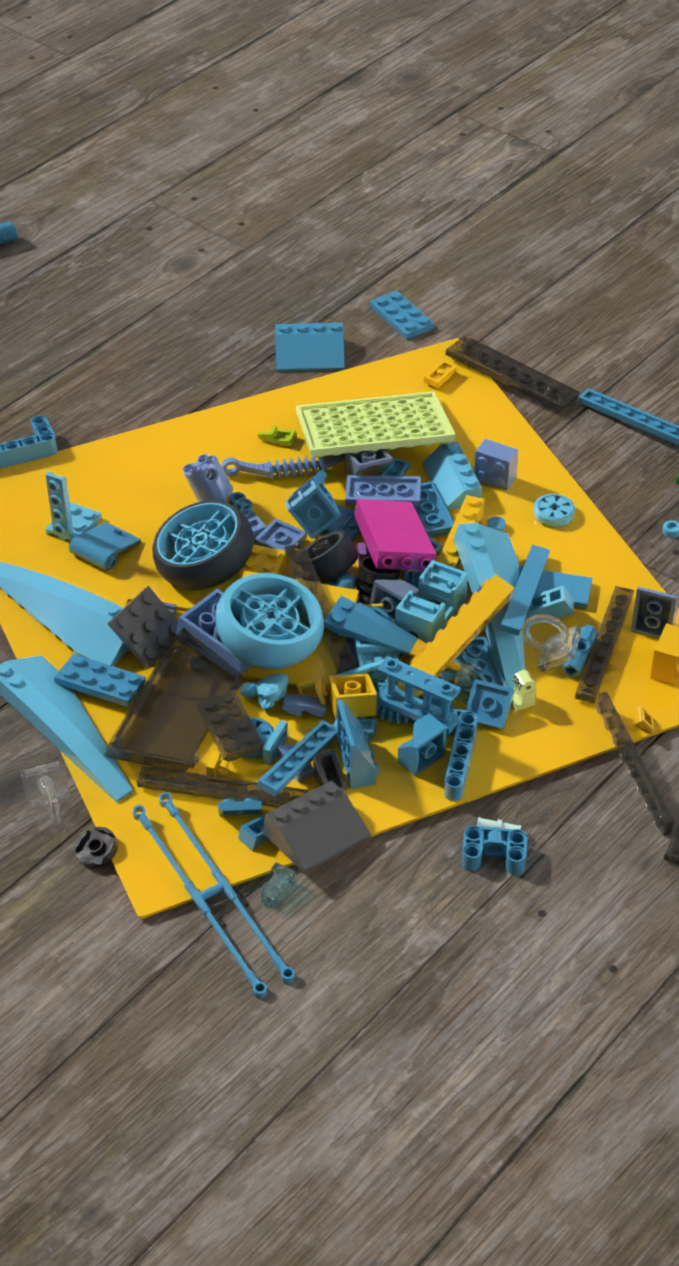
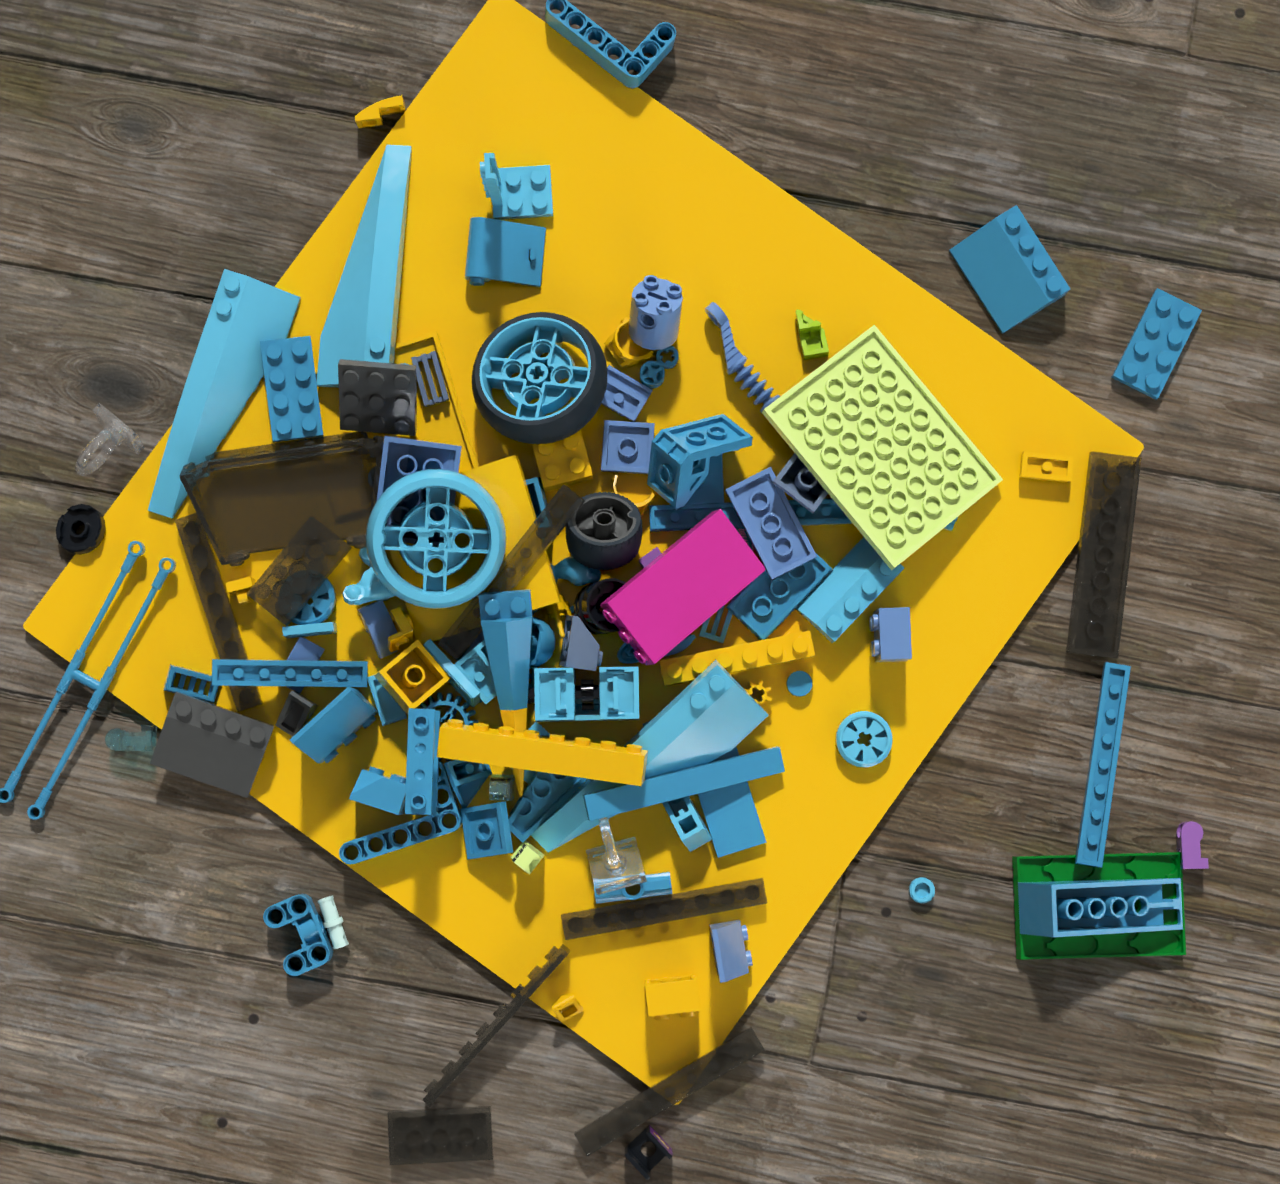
camera: 60 degrees right, 40 degrees up
dark azure plate [218,798,262,816] -> none

